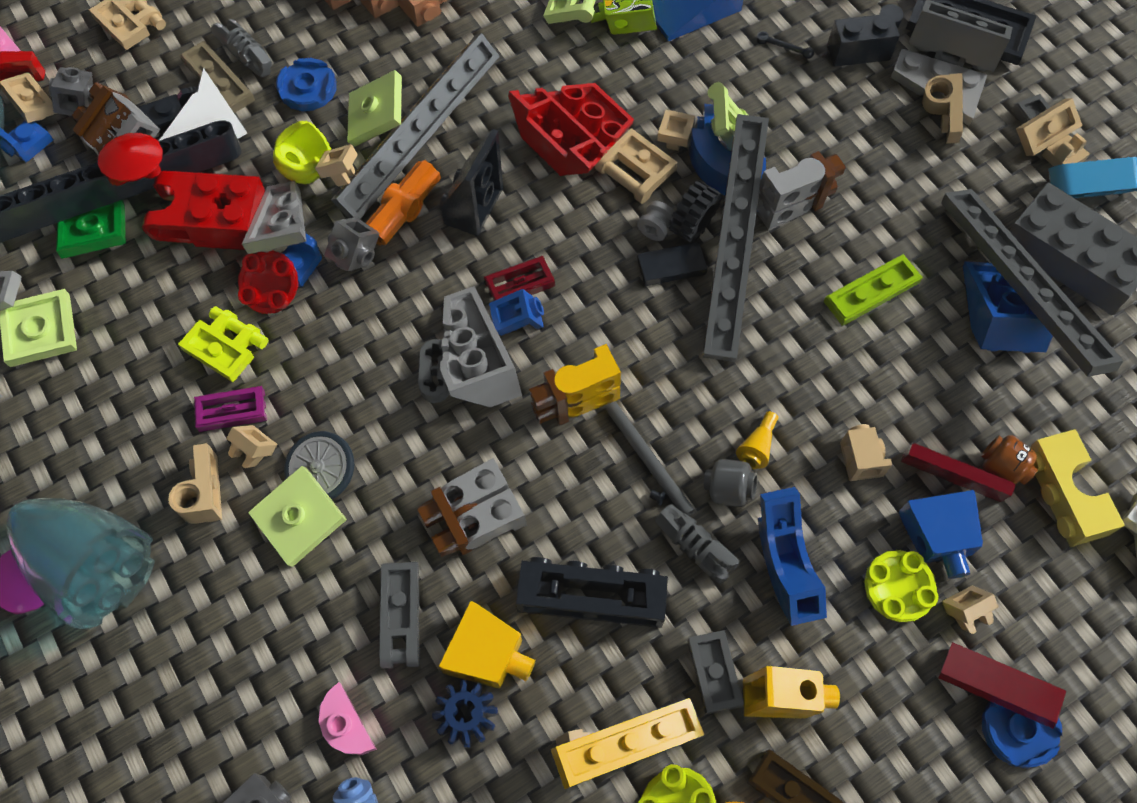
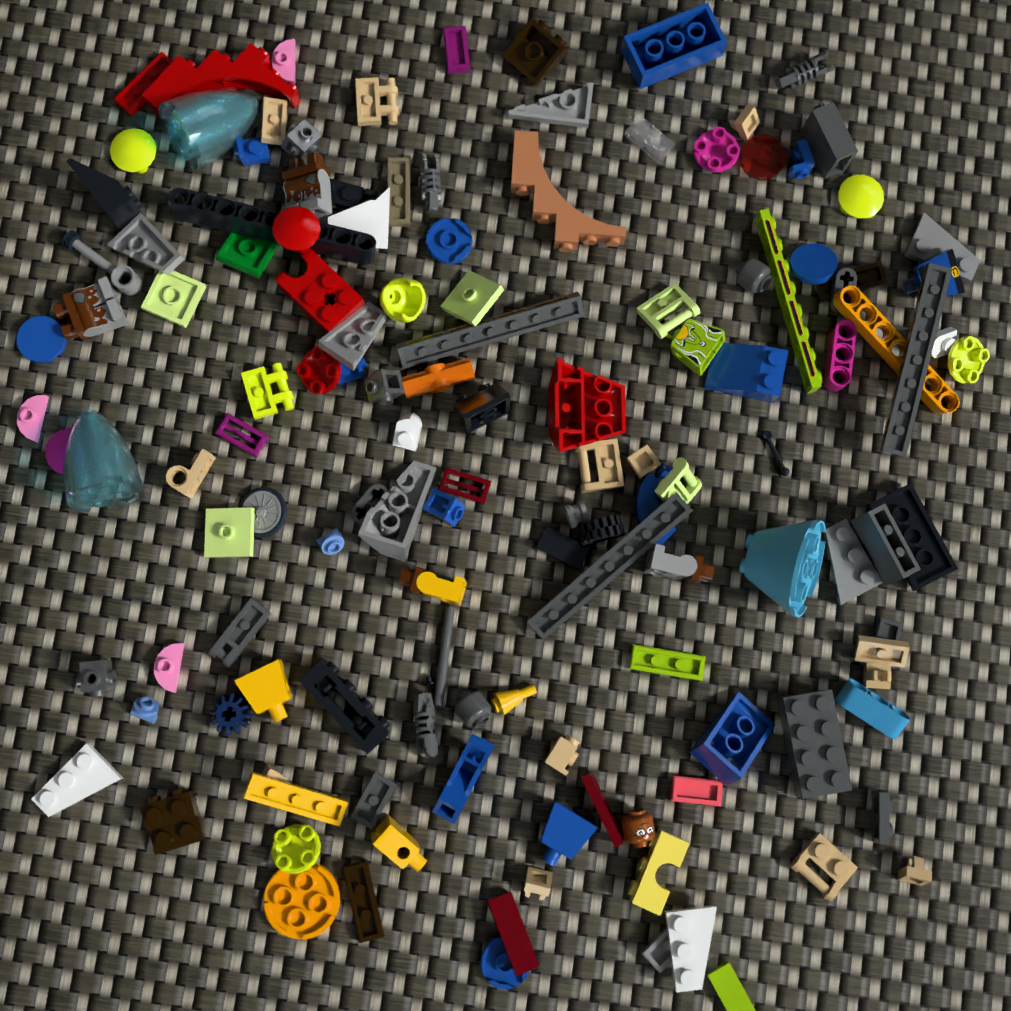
camera: 35 degrees right, 15 degrees up
tan tile [226,425,278,468] -> none
tan tile [315,144,358,187] -> none
light grey hips [417,458,527,557] -> none
black hinge [827,4,904,67] -> none
neon yellow dish [864,550,939,622] -> none
tan plate [922,73,963,144] -> none
dark grey plate [941,189,1123,377] -> none
none -> medium blue plate [316,527,345,555]
none -> white plate [392,413,422,451]
none -> coral tile [670,775,723,806]
none -> medium azure cone [740,519,826,618]

